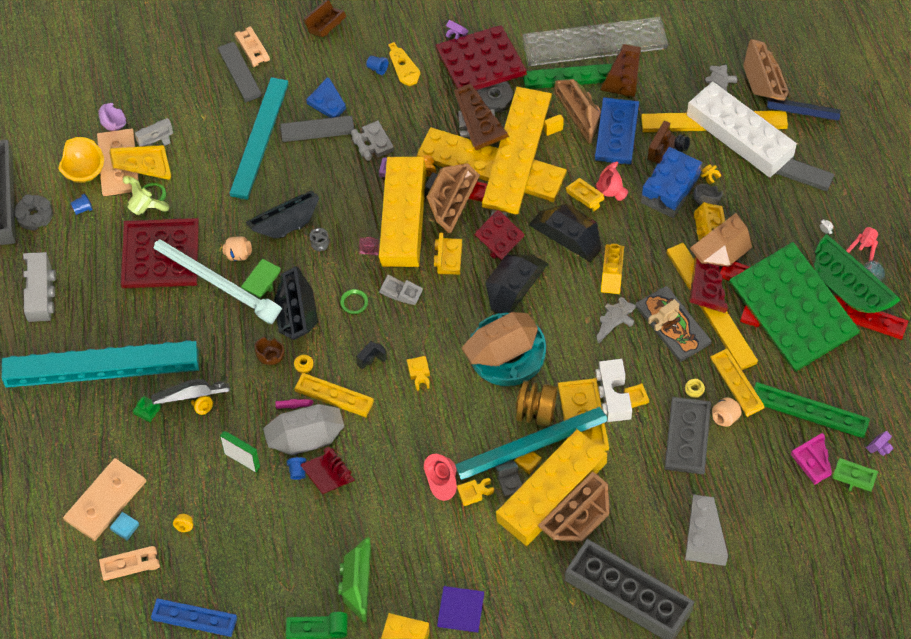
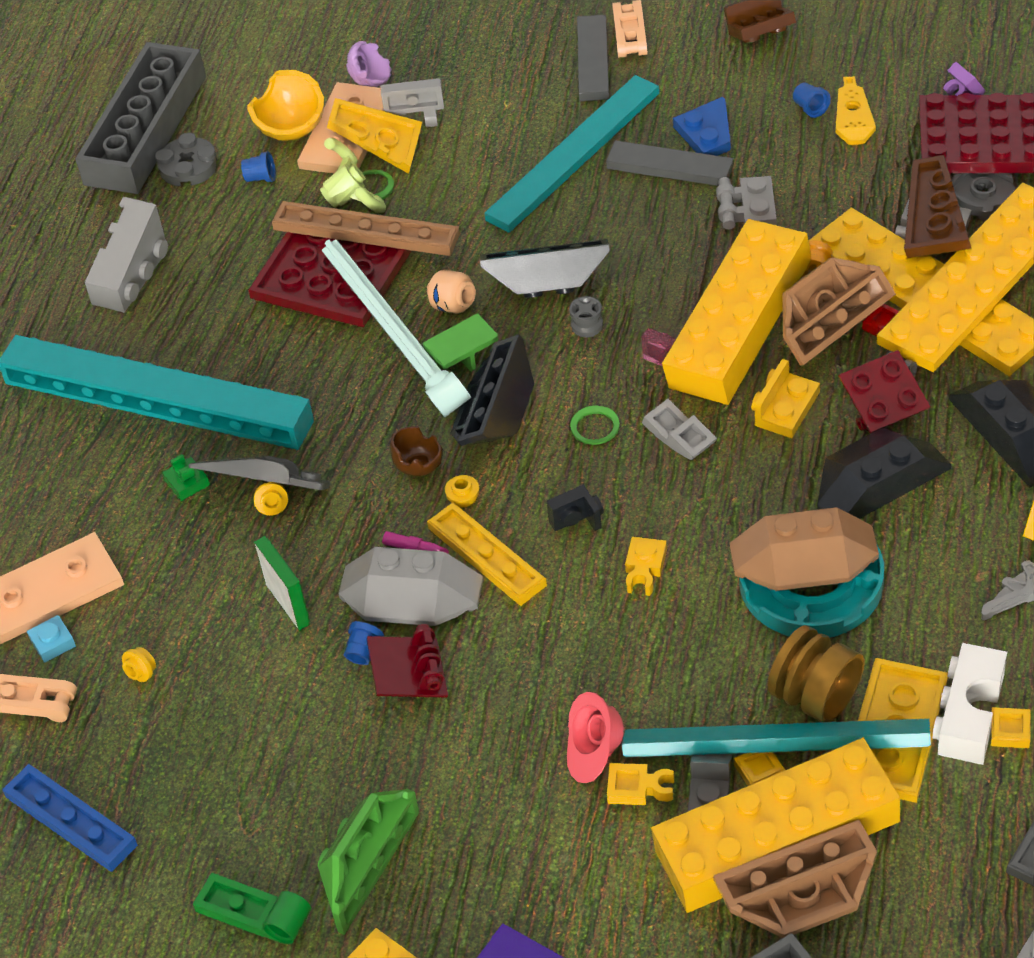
camera: 30 degrees right, 10 degrees down
none -> medium nougat tile [272,201,460,256]

